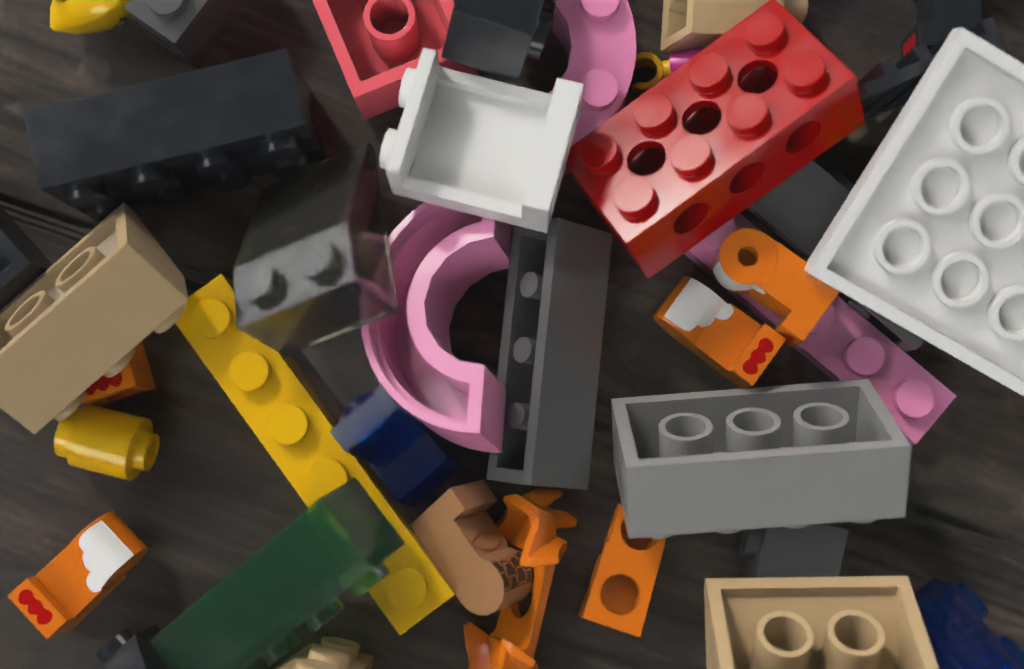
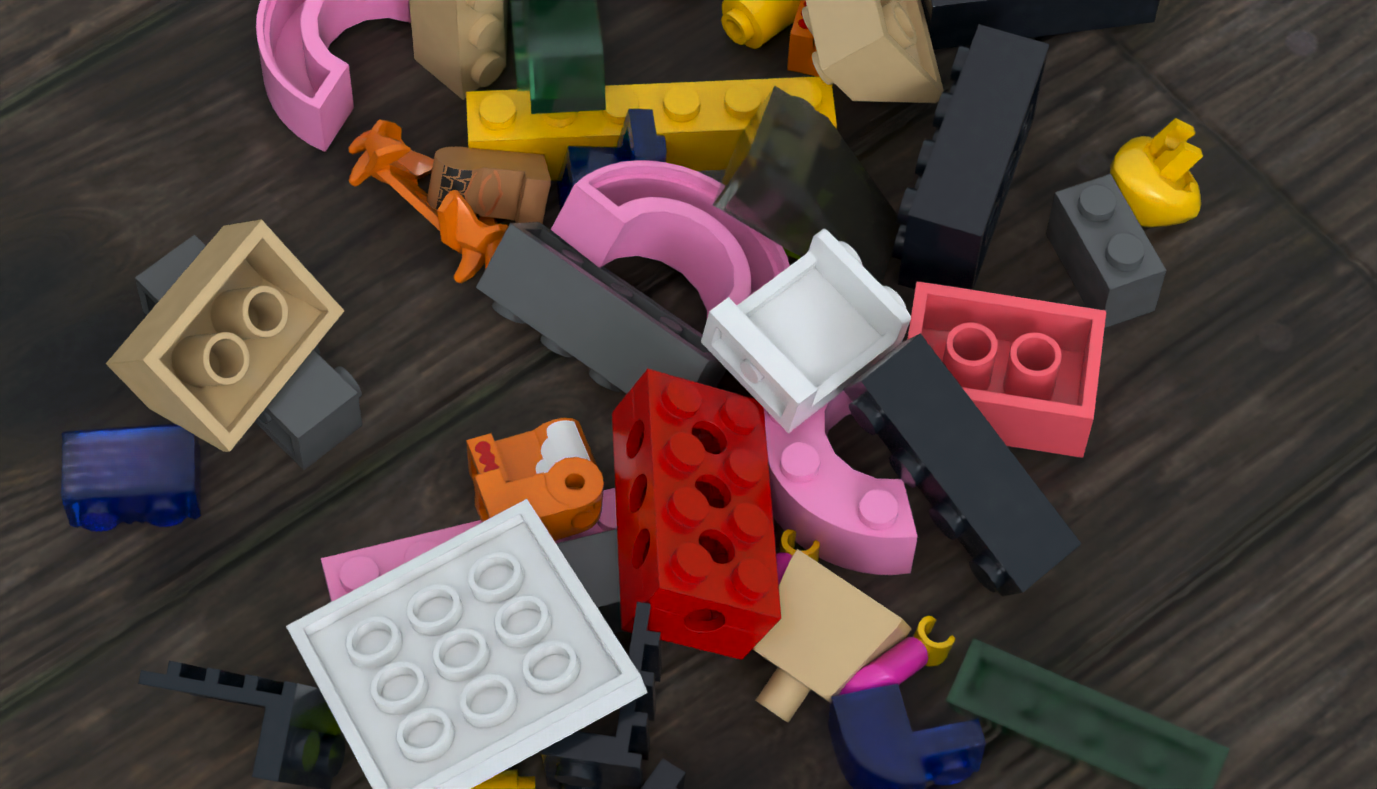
camera: 115 degrees right, 25 degrees down
orange leg [577,503,666,637] -> none
light grey brick [611,379,912,539] -> none

